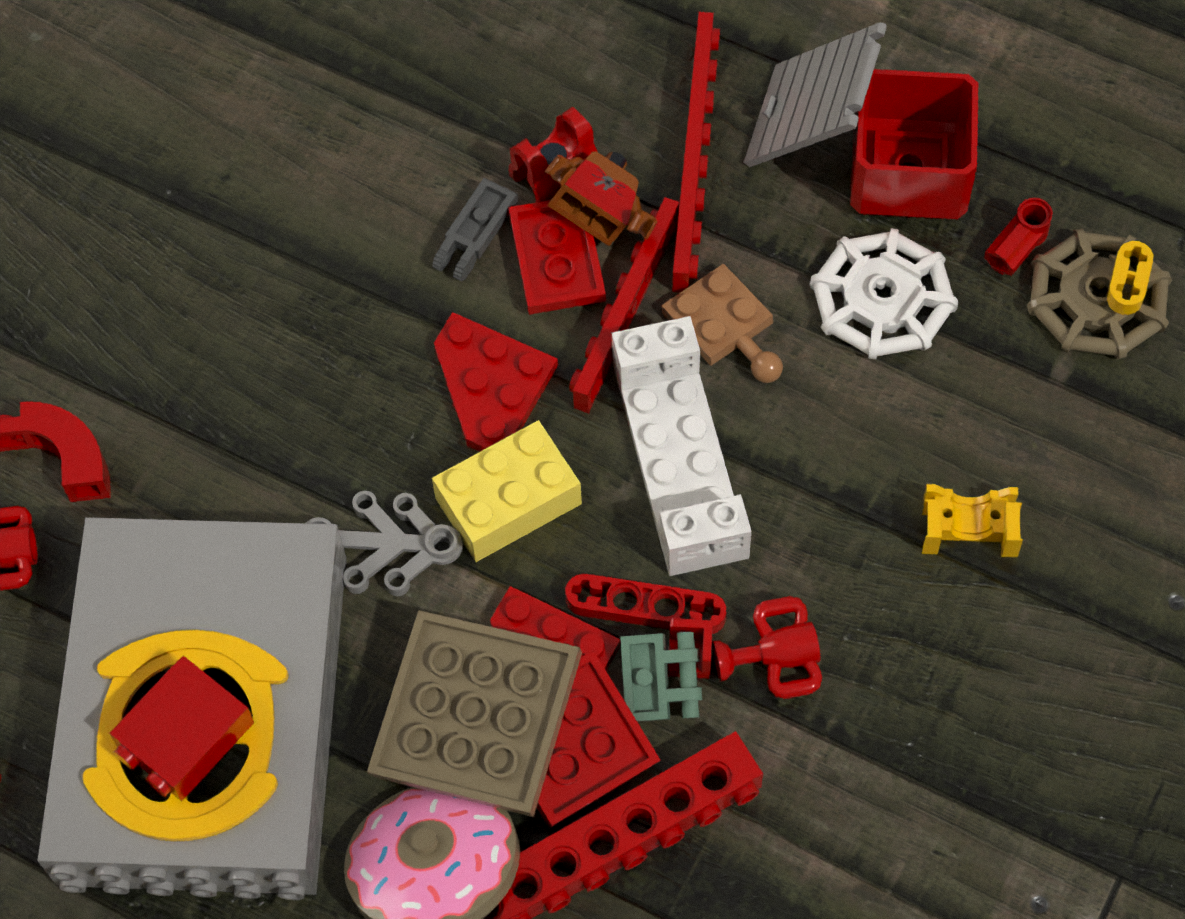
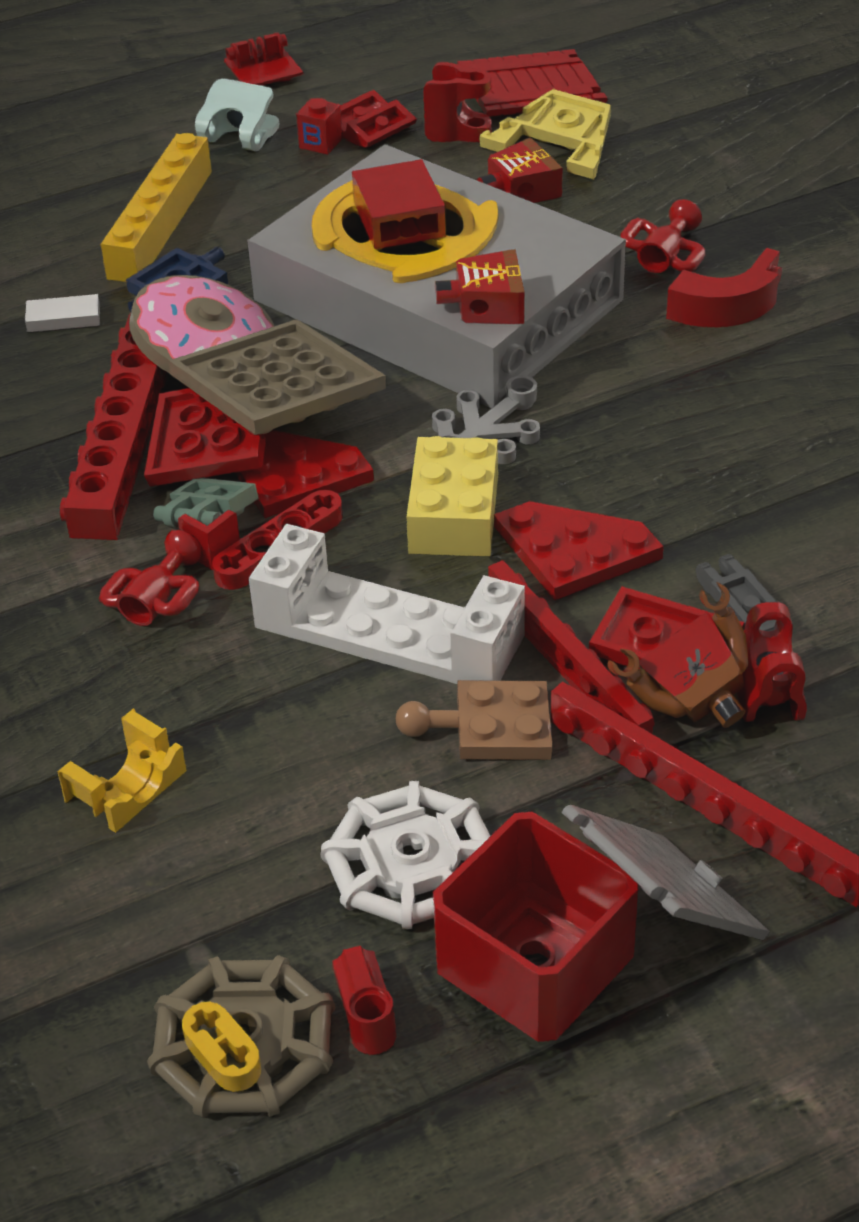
camera: 125 degrees right, 20 degrees down
none -> red torso [435,249,525,324]

